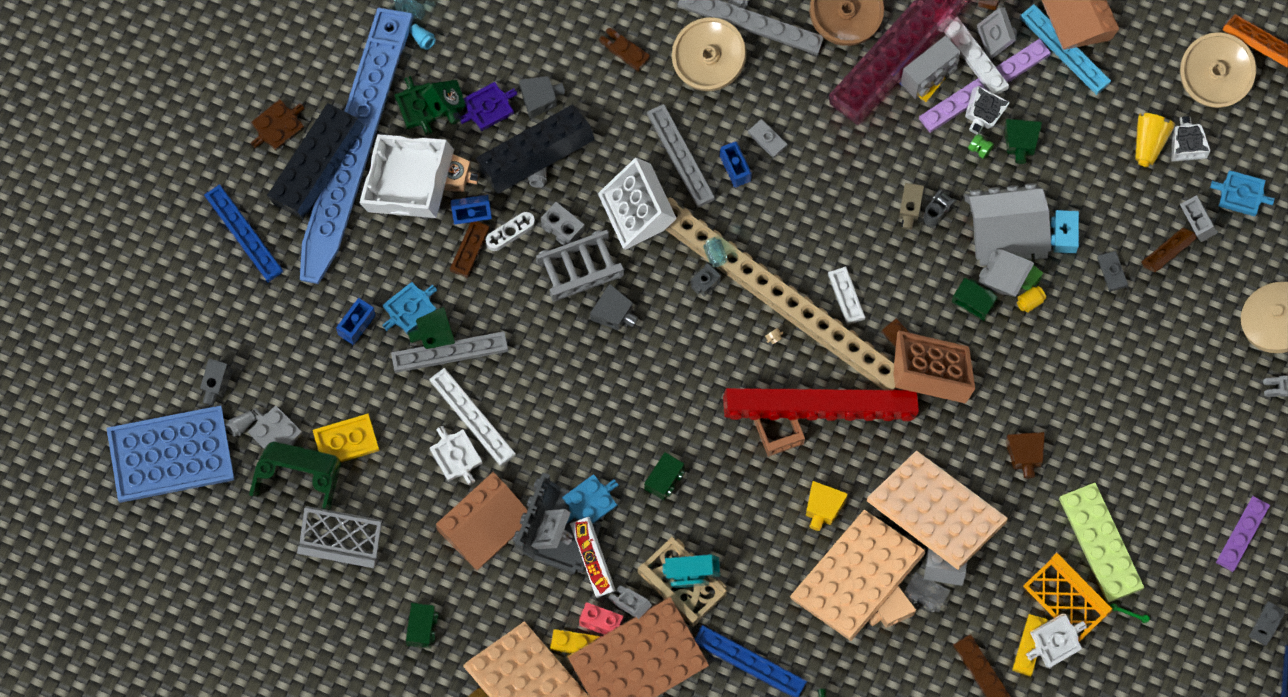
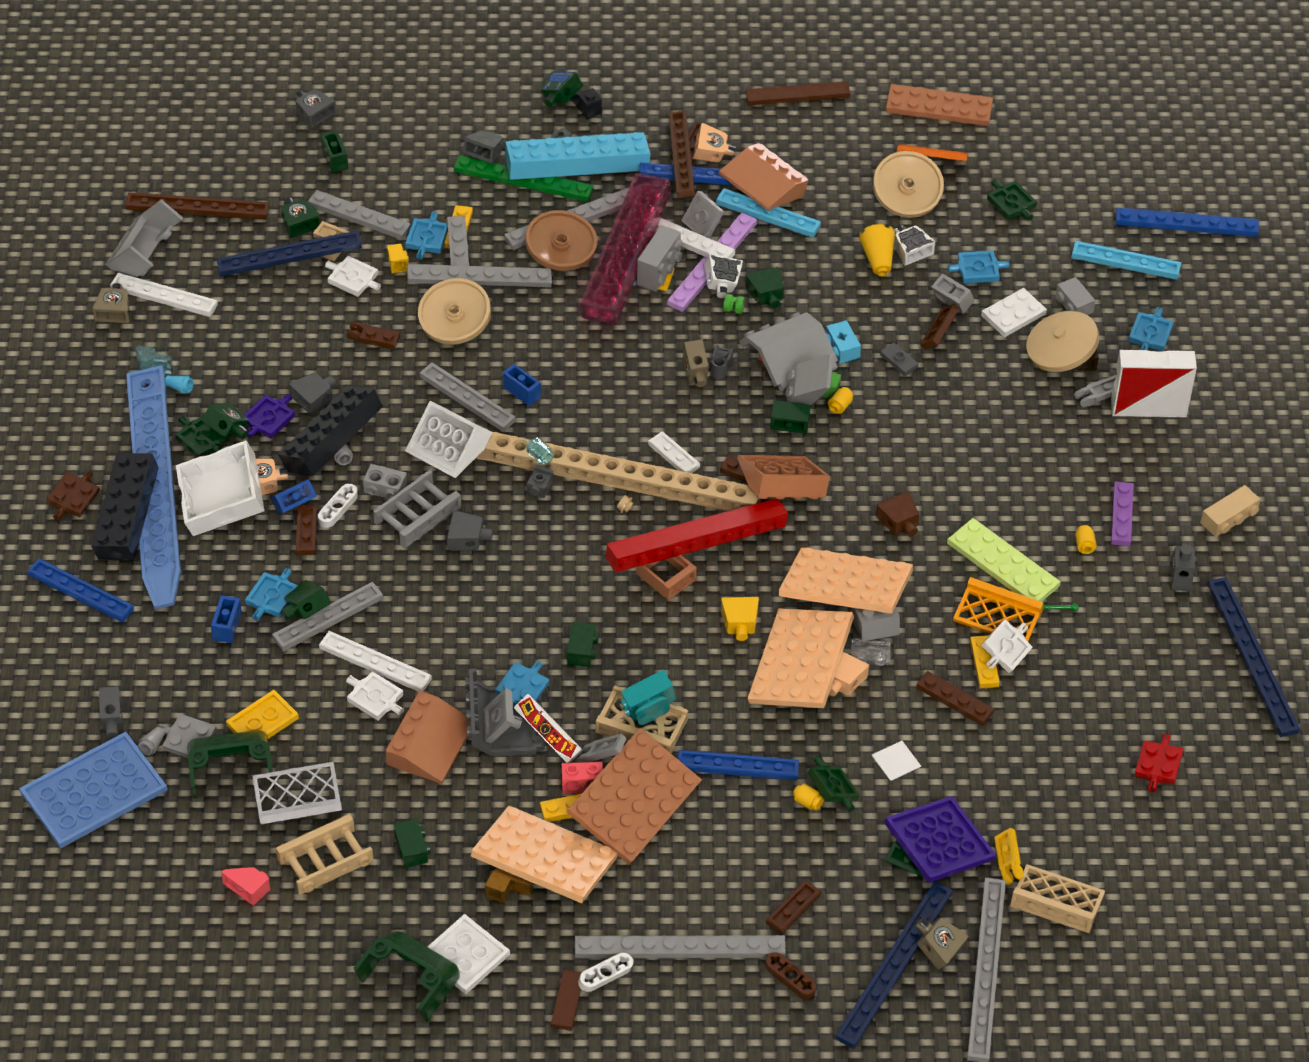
camera: 25 degrees left, 20 degrees down
light grey plate [748,119,787,159] -> none
none -> coral slope [221,867,270,906]
none -> tan fence [276,814,373,895]
none -> white plate [981,288,1047,338]
none -> yellow brick [1075,525,1097,554]

